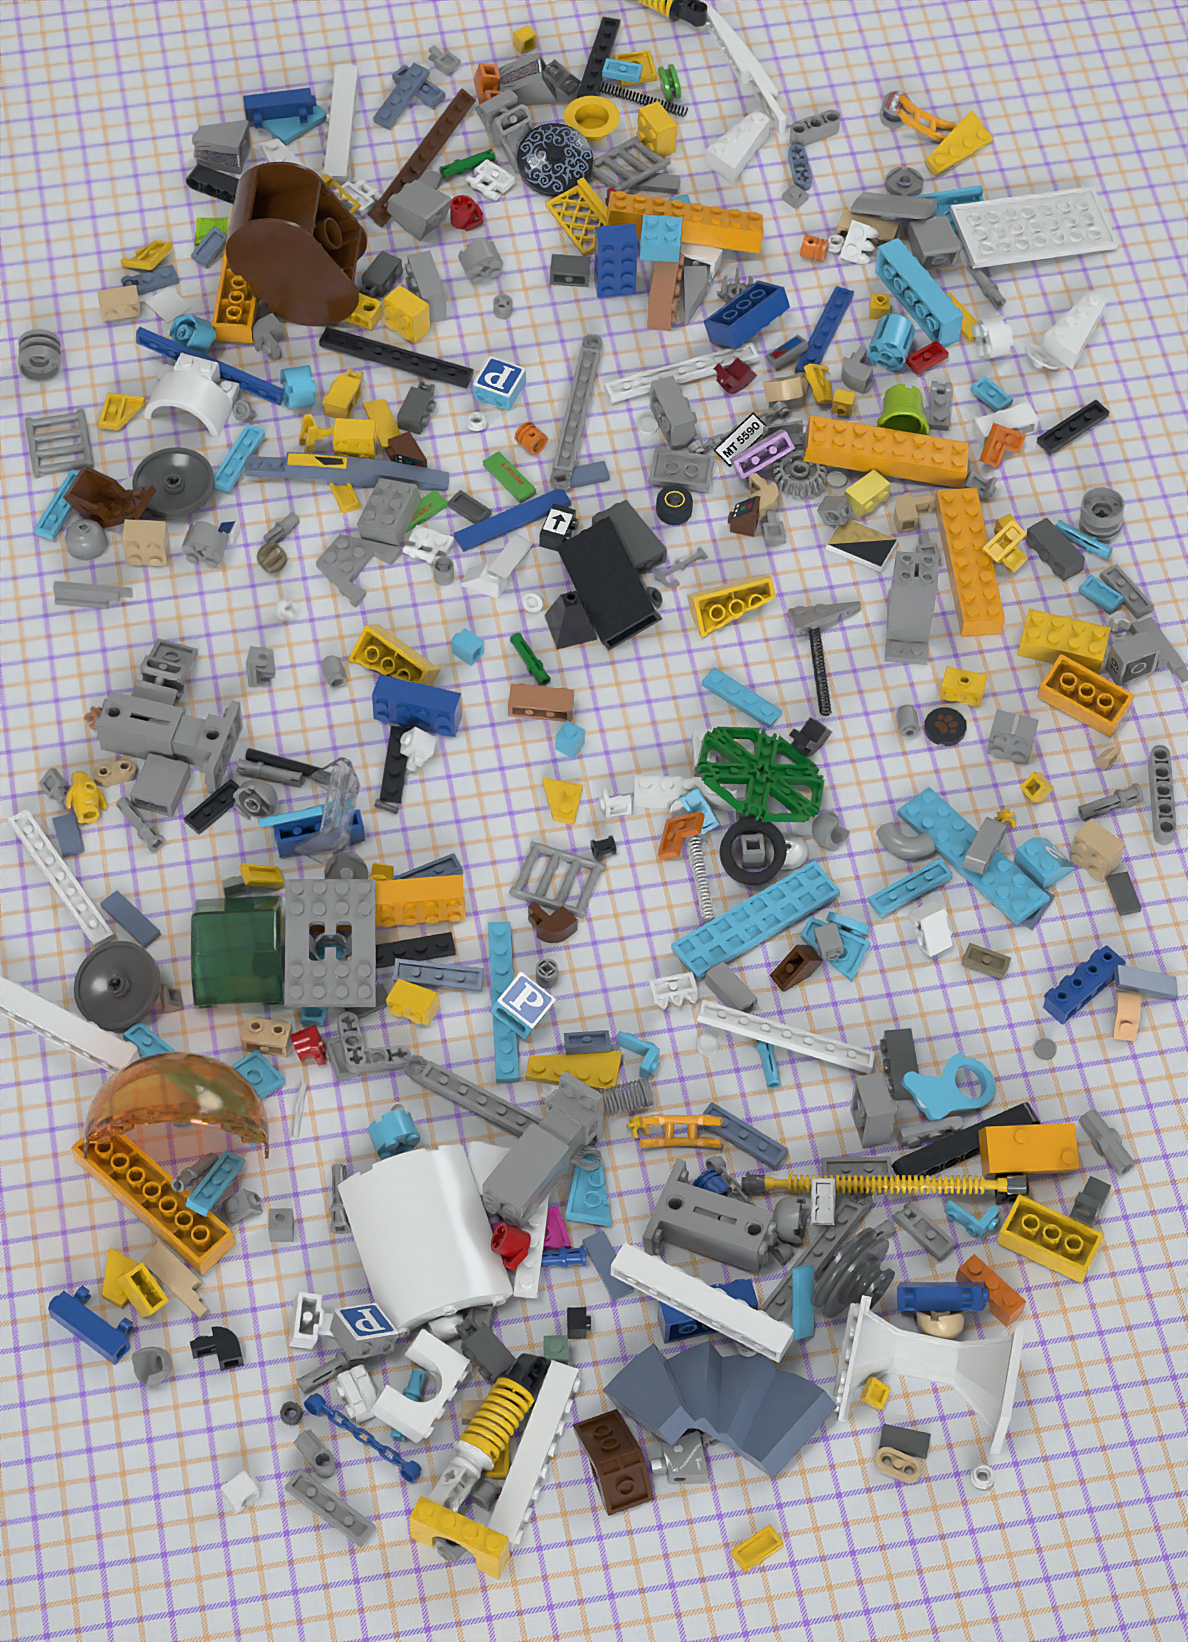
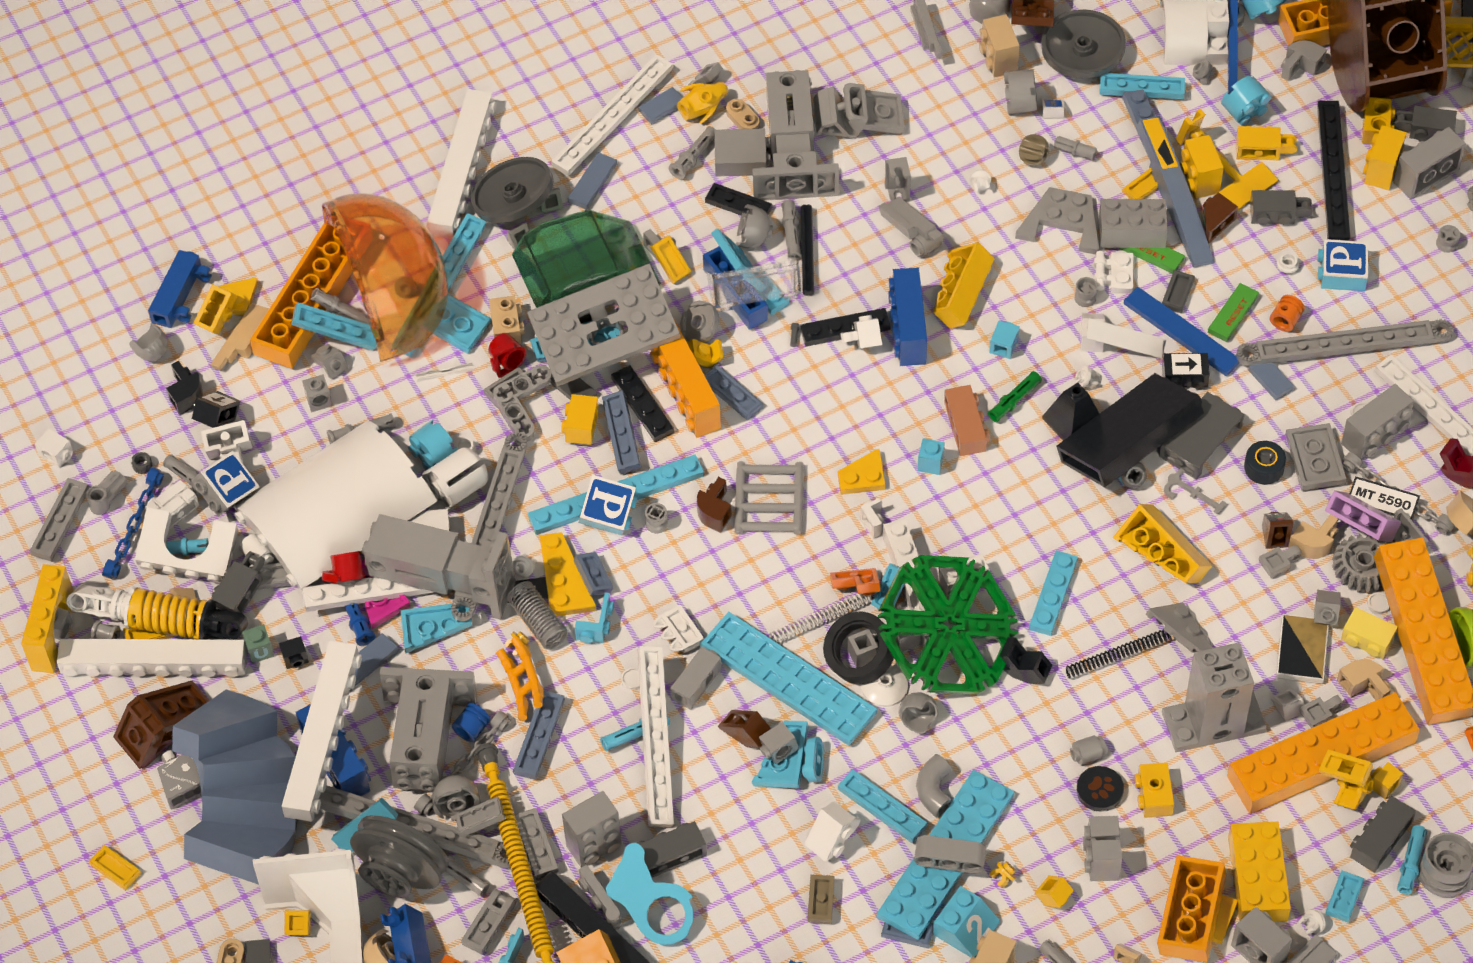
camera: 75 degrees right, 0 degrees up
black bush [590,835,617,859] -> none
light grey bracket [962,471,997,501] -> none
light grey tile [1099,564,1154,619] -> none
none -> black brick [191,391,241,428]
none -> white cylinder [422,447,488,510]
none -> light grey piece [879,197,945,244]

